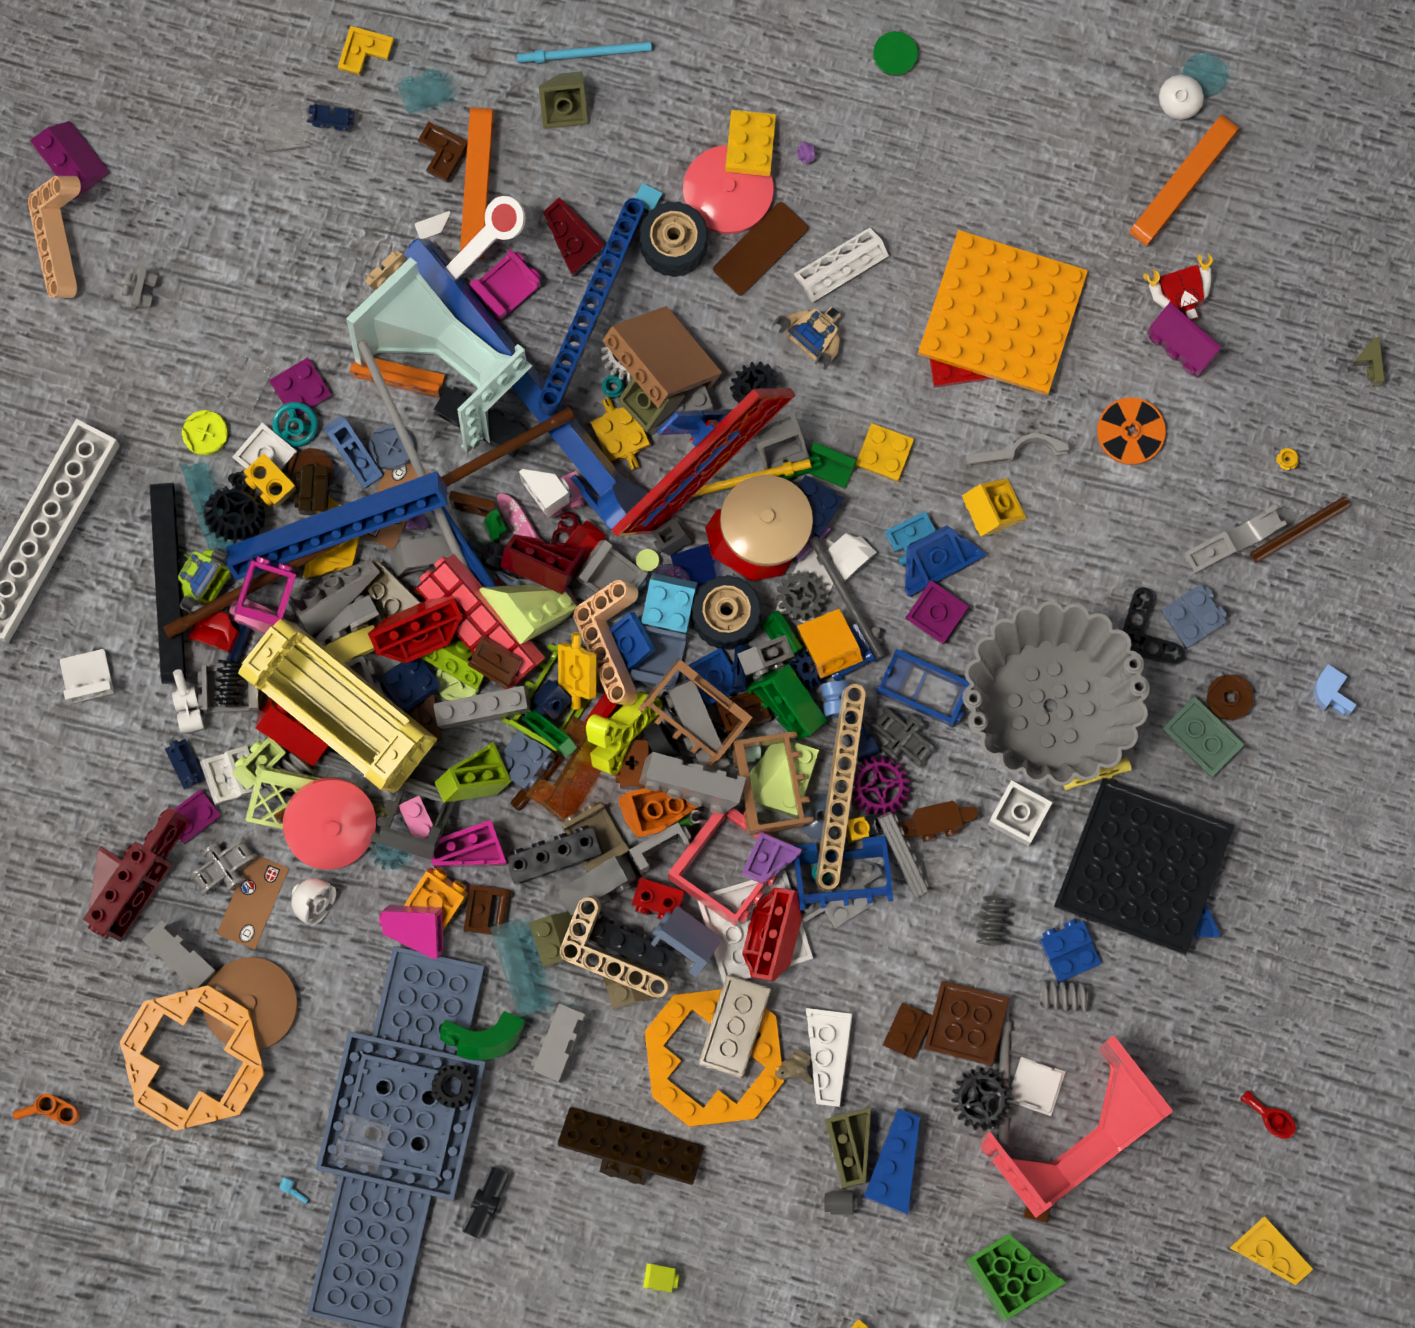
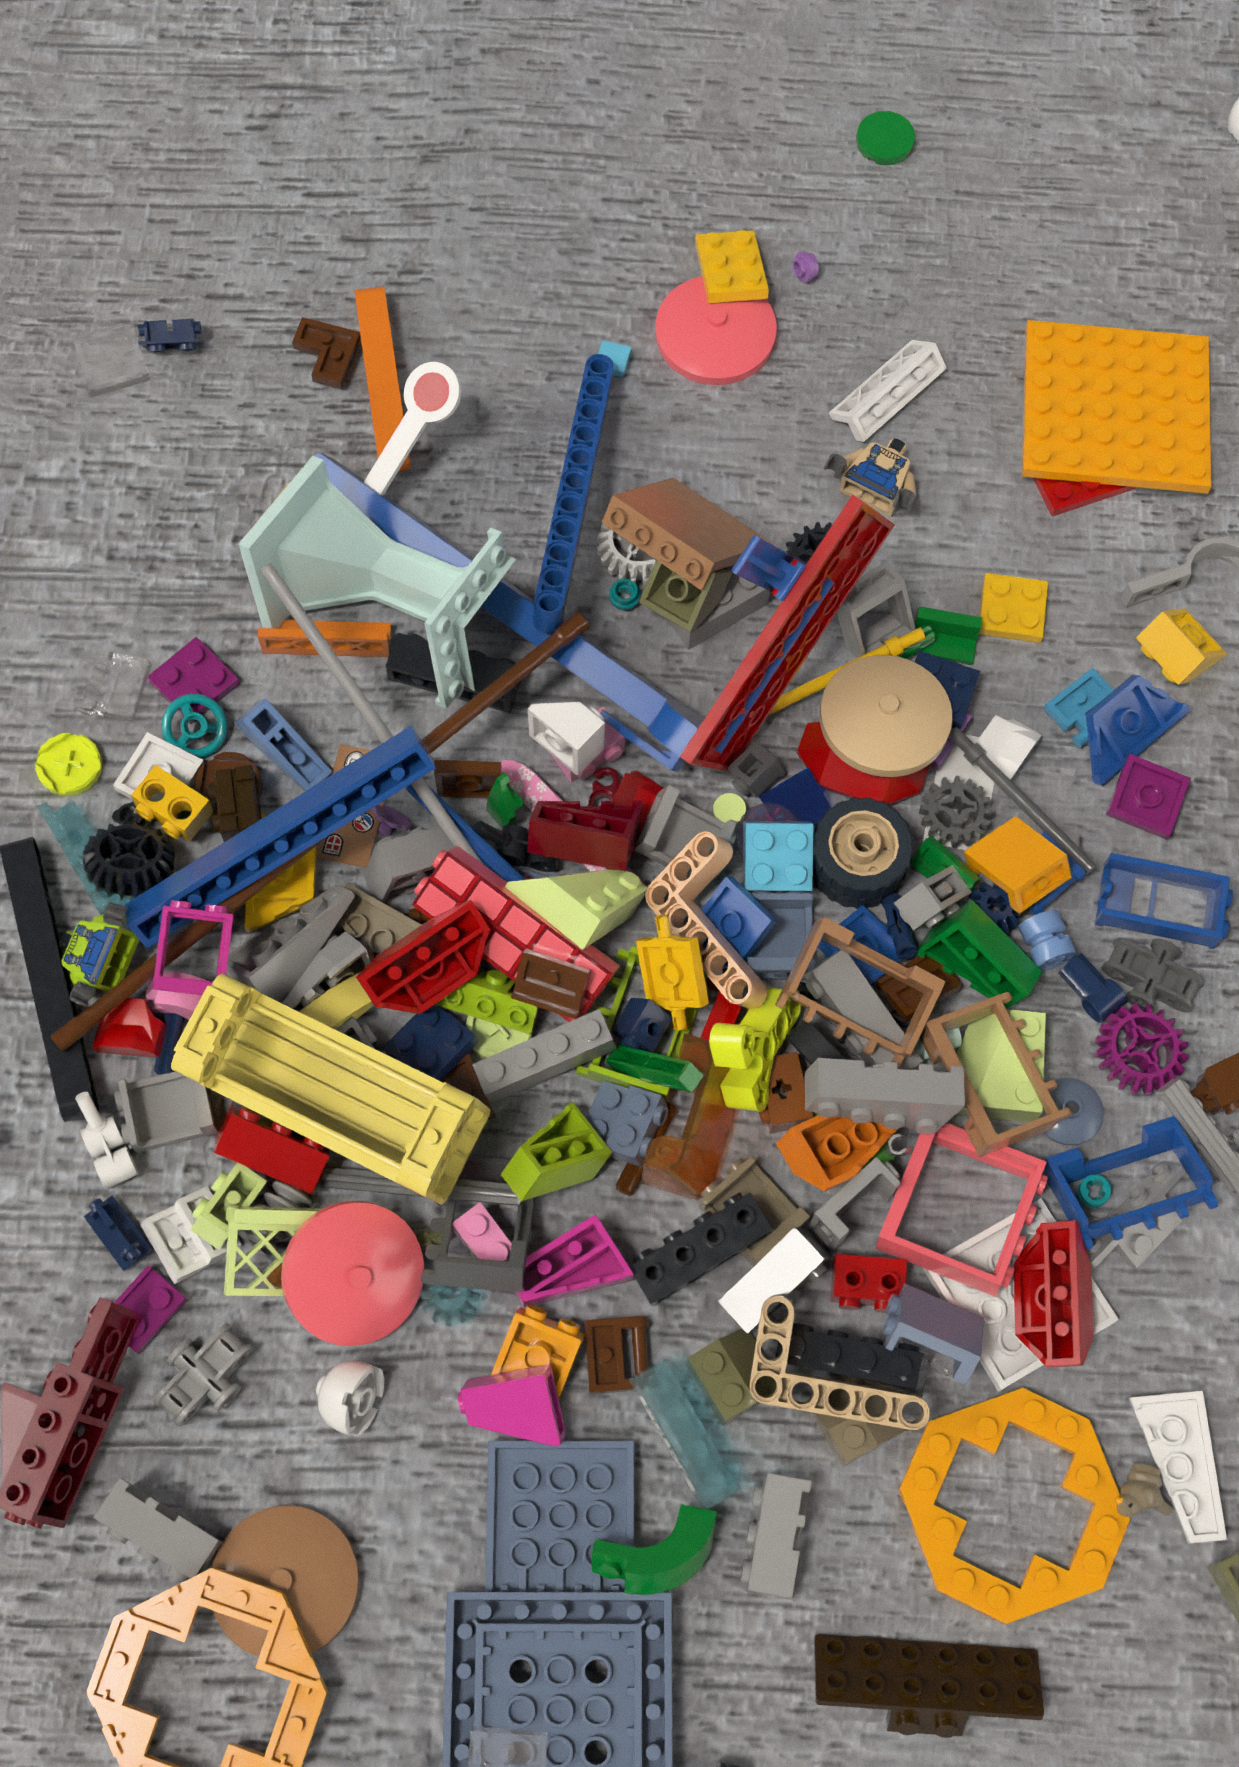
camera: 15 degrees left, 10 degrees down
black piece [212,660,244,708] -> none
medium nougat sticker [217,856,289,950] -> none
yellow plate [338,26,394,76] -> none
sand blue tile [368,424,414,470] -> none
clear light blue bracket [397,69,450,114] -> none
white sticker [415,211,450,239] -> none
black tyre [431,1065,475,1108] -> none
dark pink panel [469,249,541,322] -> none
medium azure bar [517,42,652,63] -> none
olive slope [539,71,588,128] -> none
dark red wing [543,197,605,277] -> none
yellow plate [590,397,651,471] -> none
wheel [640,201,708,277] -> none
tile [698,974,772,1079] -> none
reddish brown piece [713,202,808,296] -> none
medium lavender wing [742,832,802,884] -> none
tan beam [816,684,866,890] -> none
yellow leg [846,813,884,844] -> none

